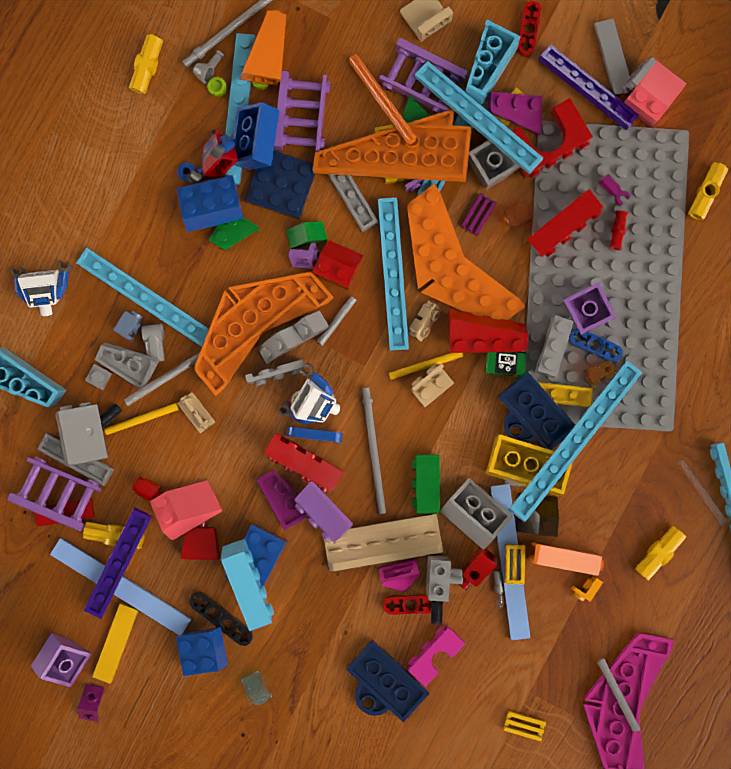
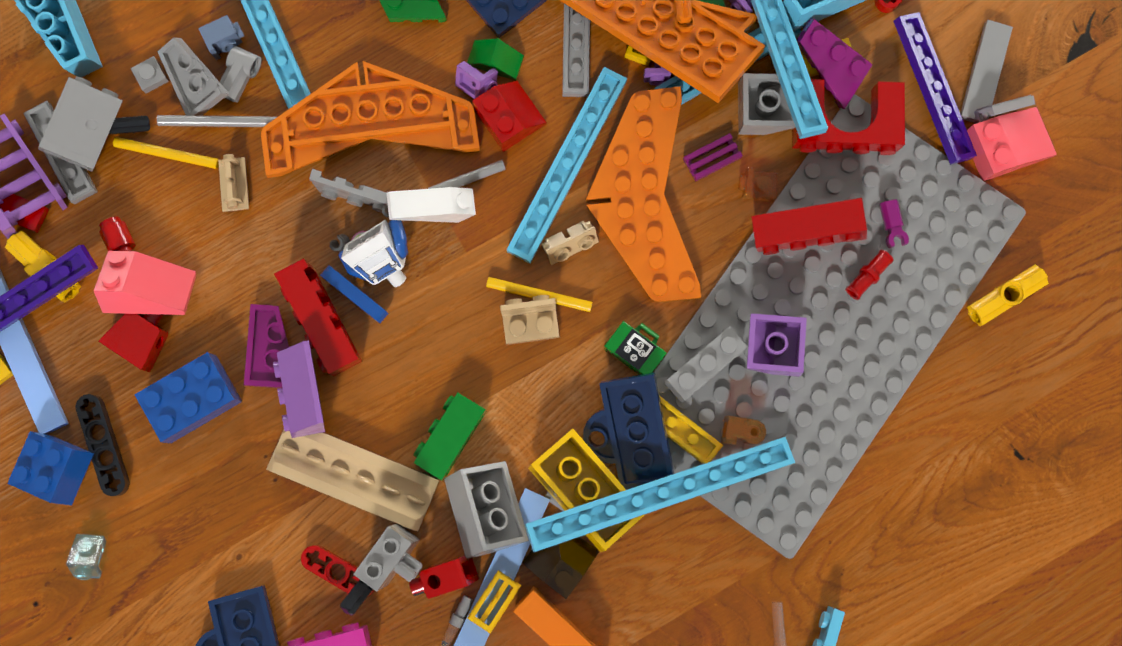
camera: 30 degrees right, 5 degrees down
medium azure wedge [221,539,274,631] -> none
light grey arch [257,310,329,364] -> none
light grey bar [361,388,386,514] -> none
dark pink slope [378,559,420,592] -> none
red wedge [448,308,528,353] -> none
blue beam [568,328,623,362] -> none
none -> white slope [386,187,476,223]

